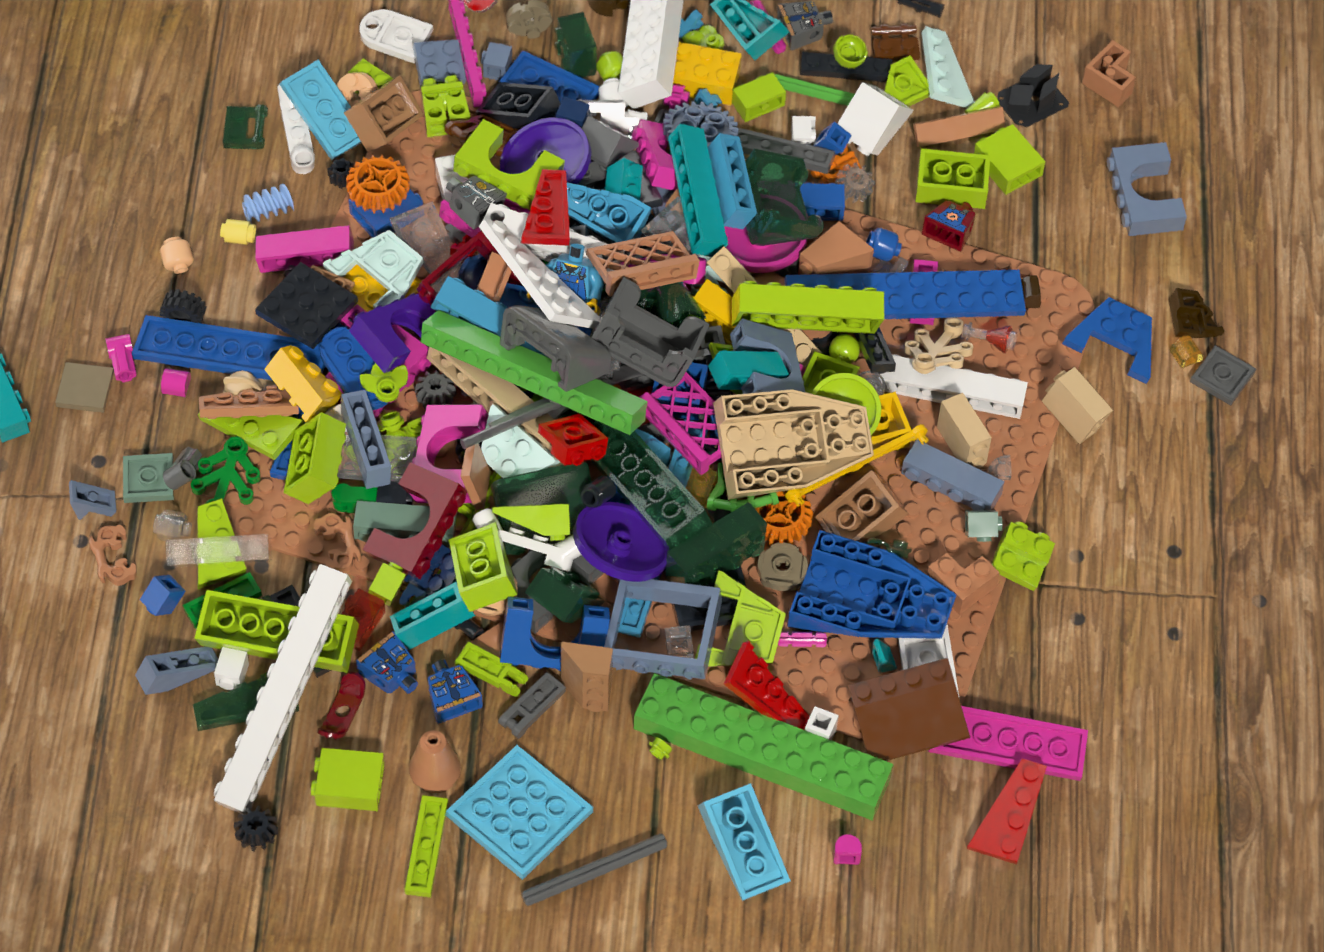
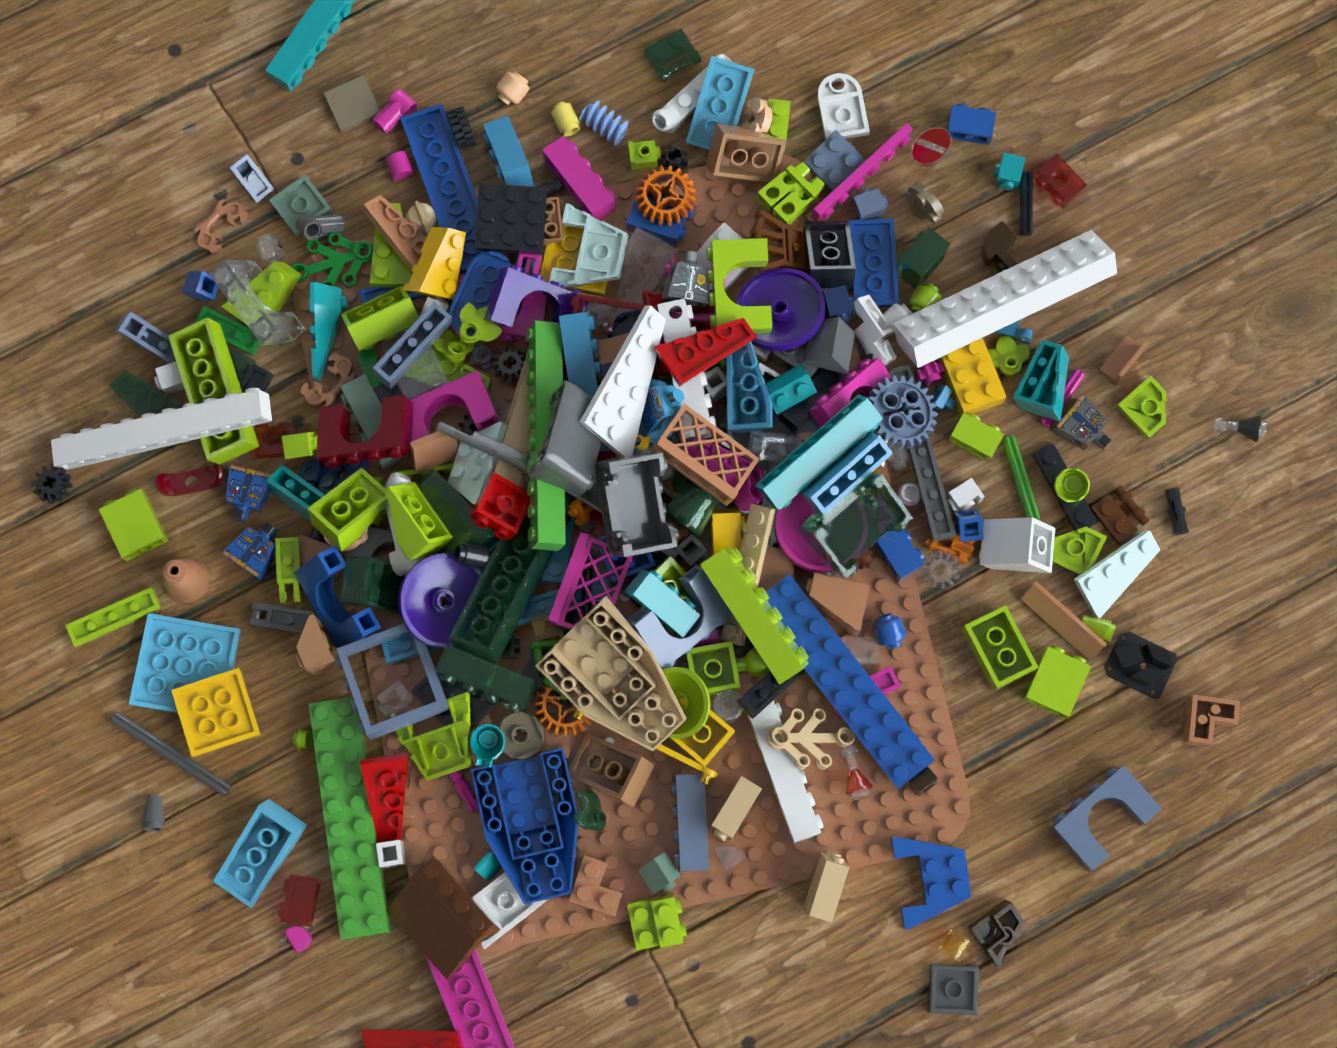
camera: 60 degrees right, 20 degrees up
dark red torso [921,201,976,252] -> none
none -> dark grey cone [141,795,165,831]
none -> yellow plate [171,668,261,757]
none -> clear red brick [278,874,321,927]
none -> teal wedge [310,282,348,382]
none -> dark grey plate [470,343,496,369]
none -> teal piece [470,724,505,768]
none -> dark azure wedge [482,116,534,186]
none -> lime brick [628,140,661,171]

